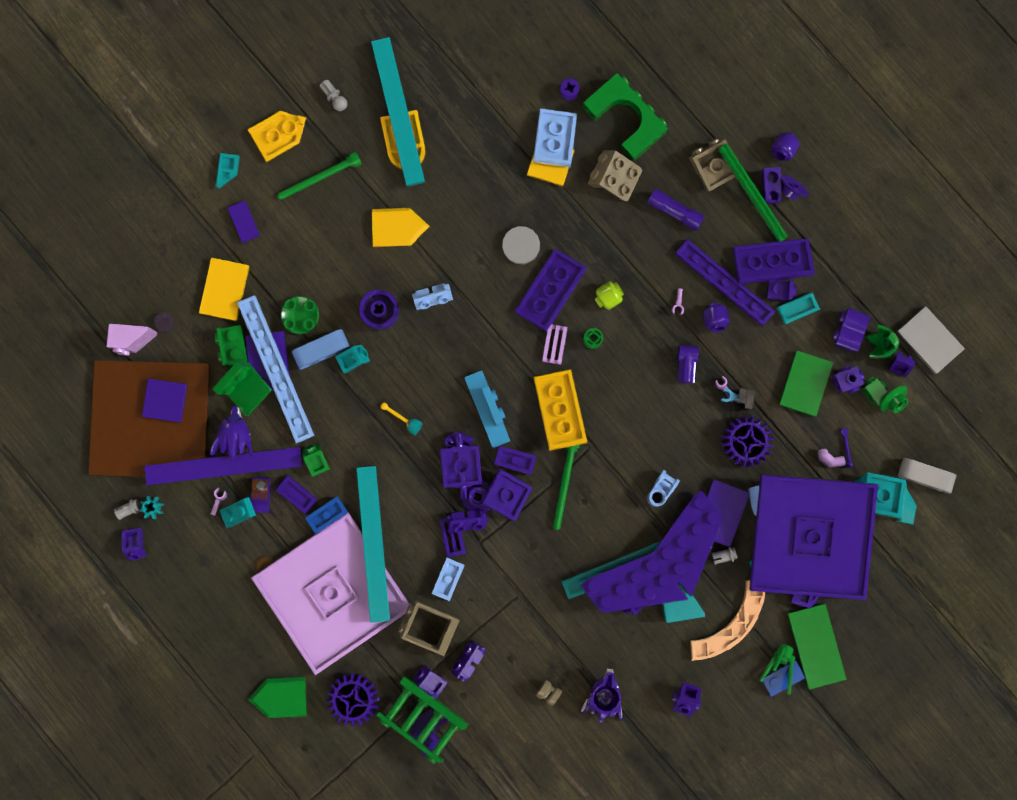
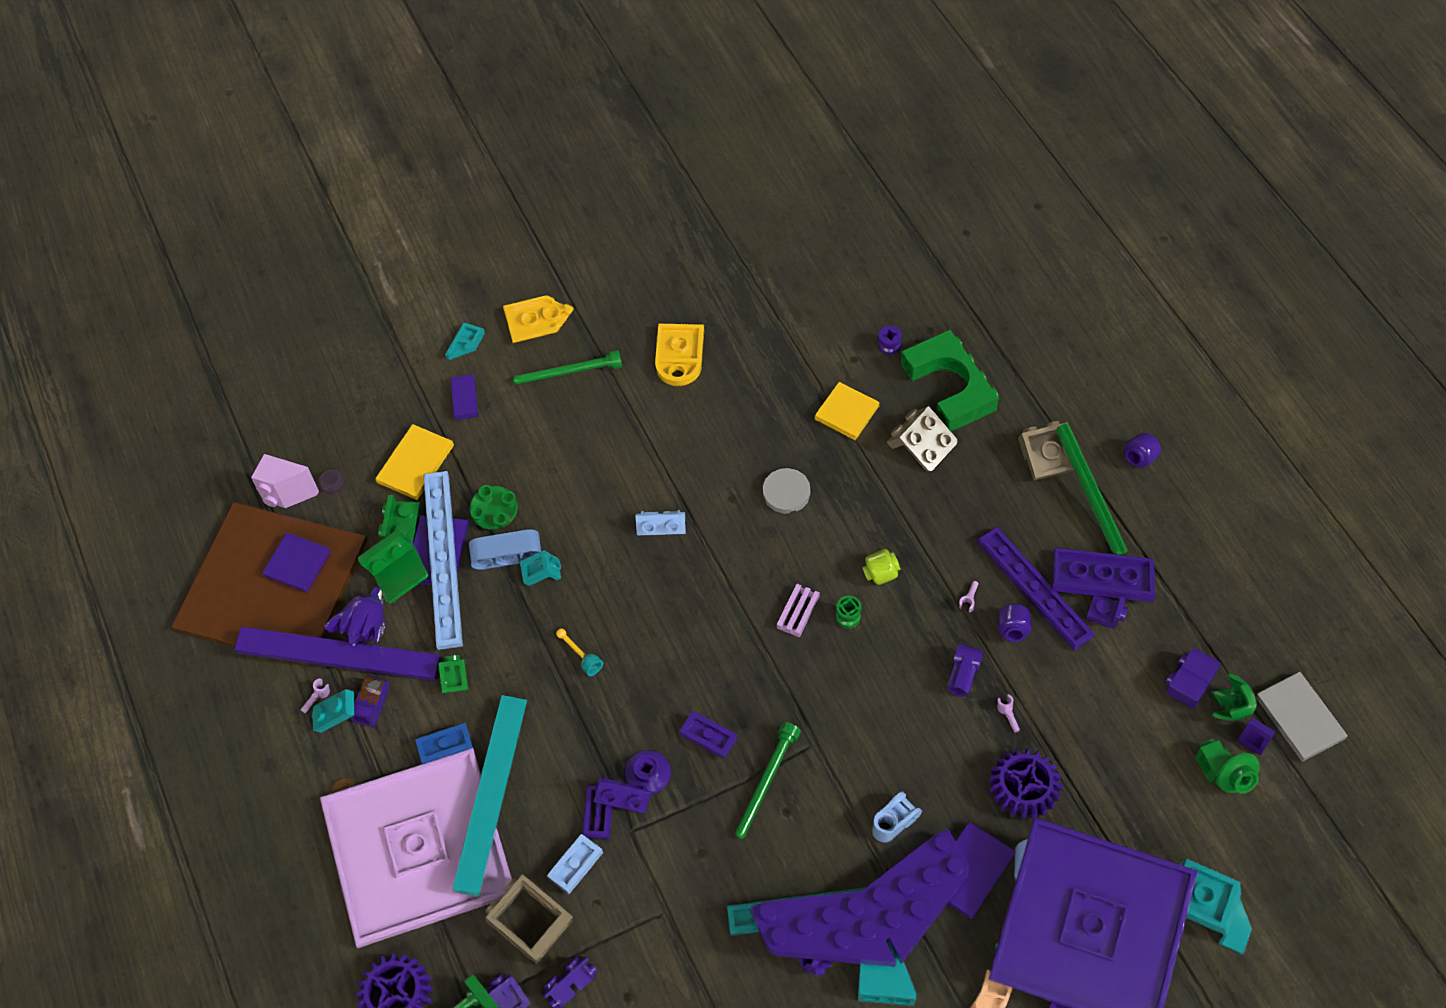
camera: 20 degrees right, 25 degrees down
light grey pin [114,499,141,520] -> none
dark purple bracket [122,528,146,560] -> none
teal gear [139,496,164,519] -> none
green tile [248,676,307,718] -> none
dark purple tile [276,475,318,514] -> none
light grey axle [320,80,347,111] -> none
dark purple brick [359,290,399,331] -> none
teal tile [371,37,425,187] -> none
yellow tile [372,208,430,247] -> none
dark purple plate [440,434,482,500] -> none
dark purple arm [444,432,474,448] -> none
dark azure bracket [465,371,510,448] -> none
dark purple tile [481,469,533,521] -> none
dark purple tile [514,249,587,332] -> none
light blue tile [533,108,577,167] -> none
yellow tile [534,369,587,451] -> none
dark purple axle [647,188,705,231] -> none
light grey pin [712,547,737,565] -> none
black piece [721,388,755,411] -> none
dark purple leg [761,167,781,204] -> none
teal tile [777,292,820,325] -> none
green tile [779,351,833,417] -> none
dark purple piece [781,175,809,200] -> none
lavender arm [818,449,845,468] -> none
dark purple brick [831,365,864,394] -> none
dark purple hinge [840,428,853,468] -> none
light grey beam [898,458,957,494] -> none

